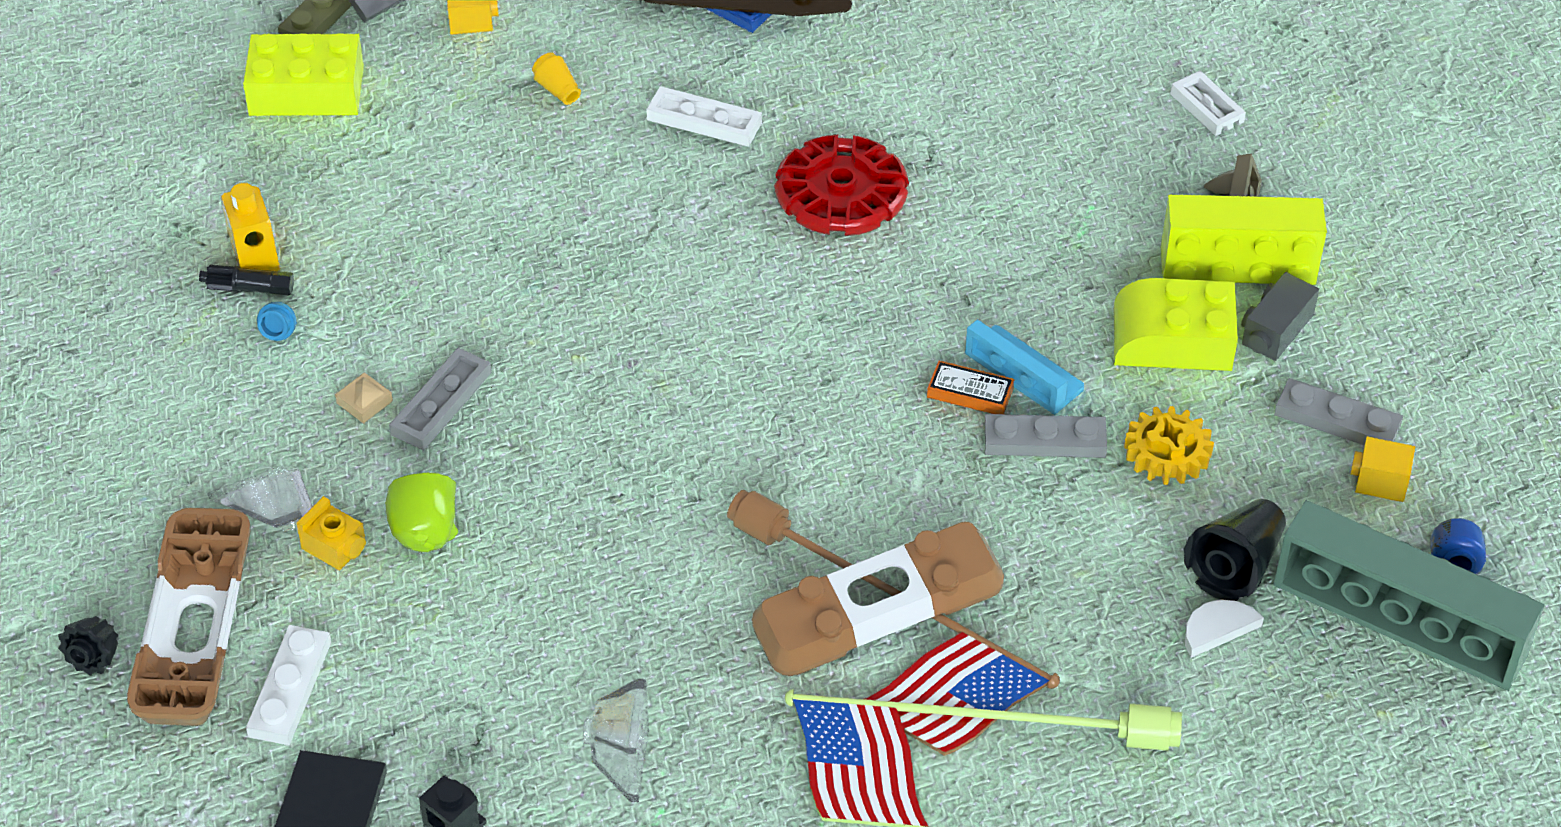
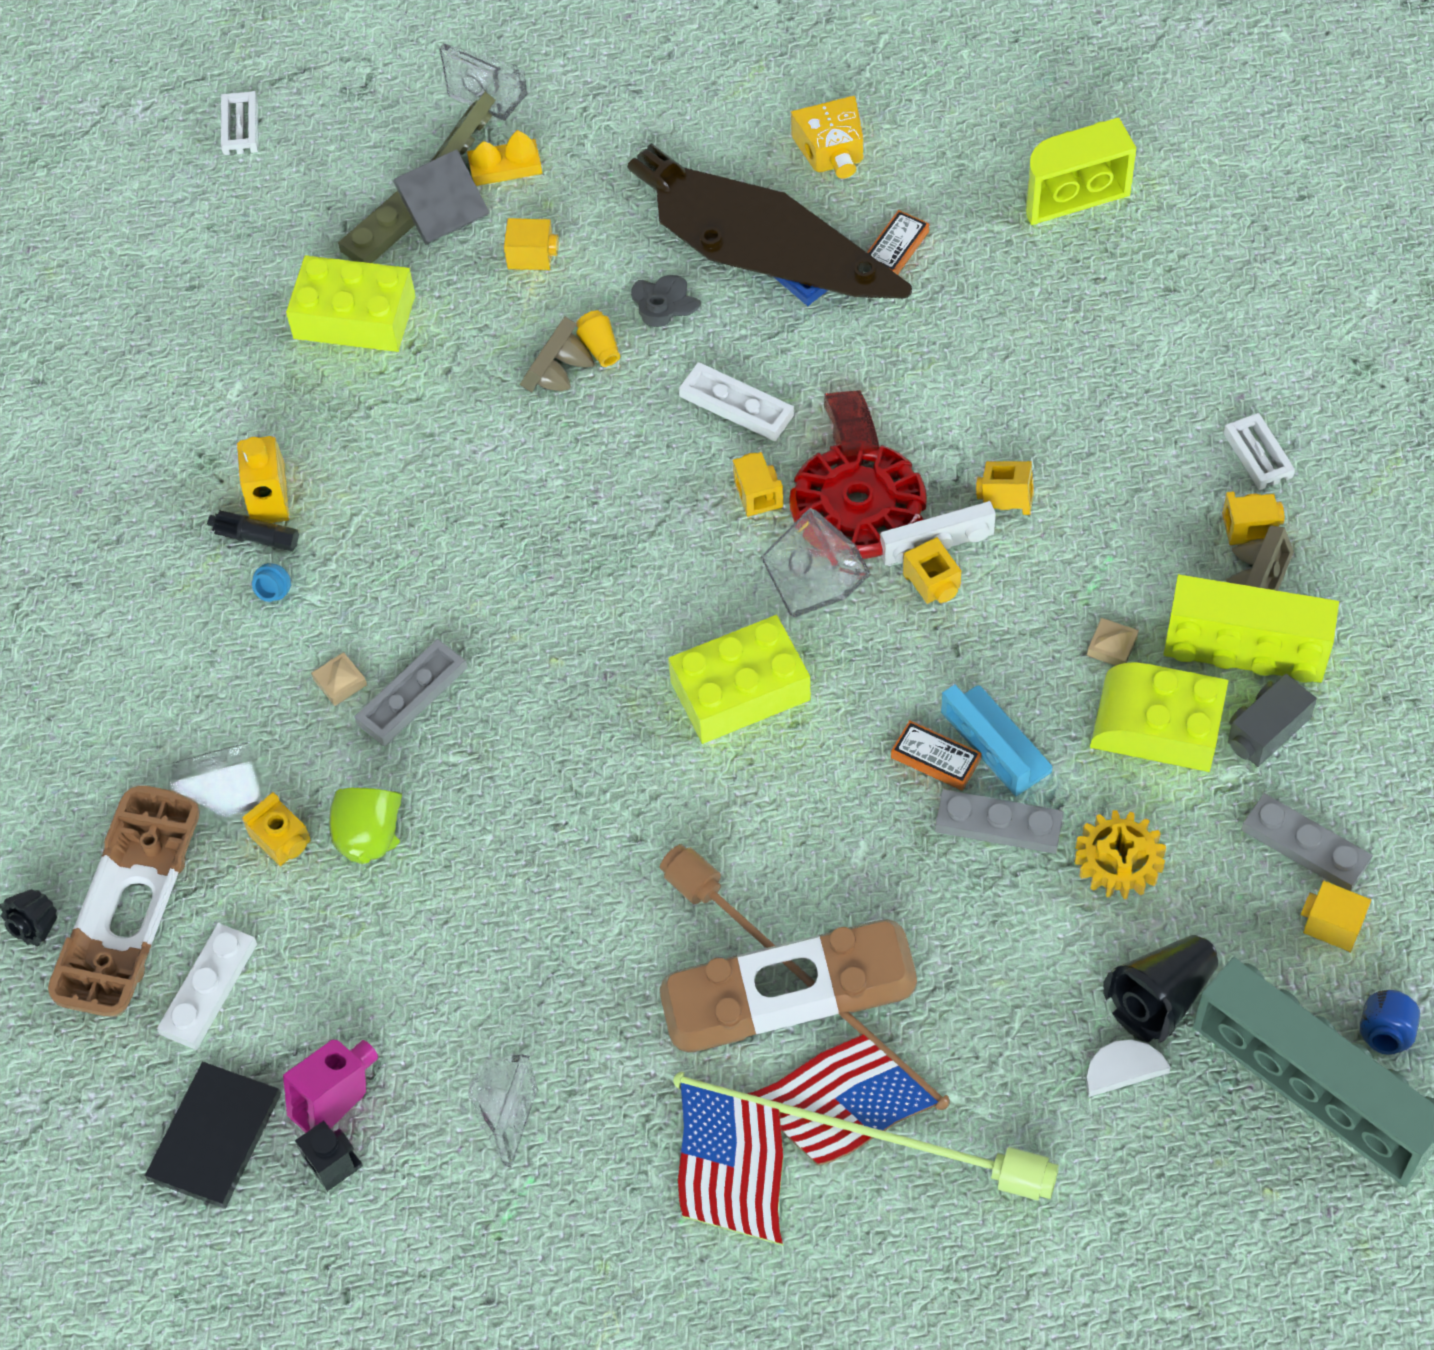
camera: 15 degrees right, 10 degrees up
none -> dark pink torso [283,1040,378,1133]
none -> dark tan tile [520,316,595,393]
none -> dark grey plate [631,275,701,327]
none -> neon yellow brick [668,614,811,744]
none -> yellow brick [733,452,783,517]
none -> clear slope [761,508,871,618]
none -> clear red slope [824,390,880,456]
none -> white plate [880,501,996,566]
none -> yellow brick [903,537,961,604]
none -> yellow brick [976,461,1034,515]
none -> tan tile [1087,618,1139,666]
none -> yellow brick [1222,491,1285,545]

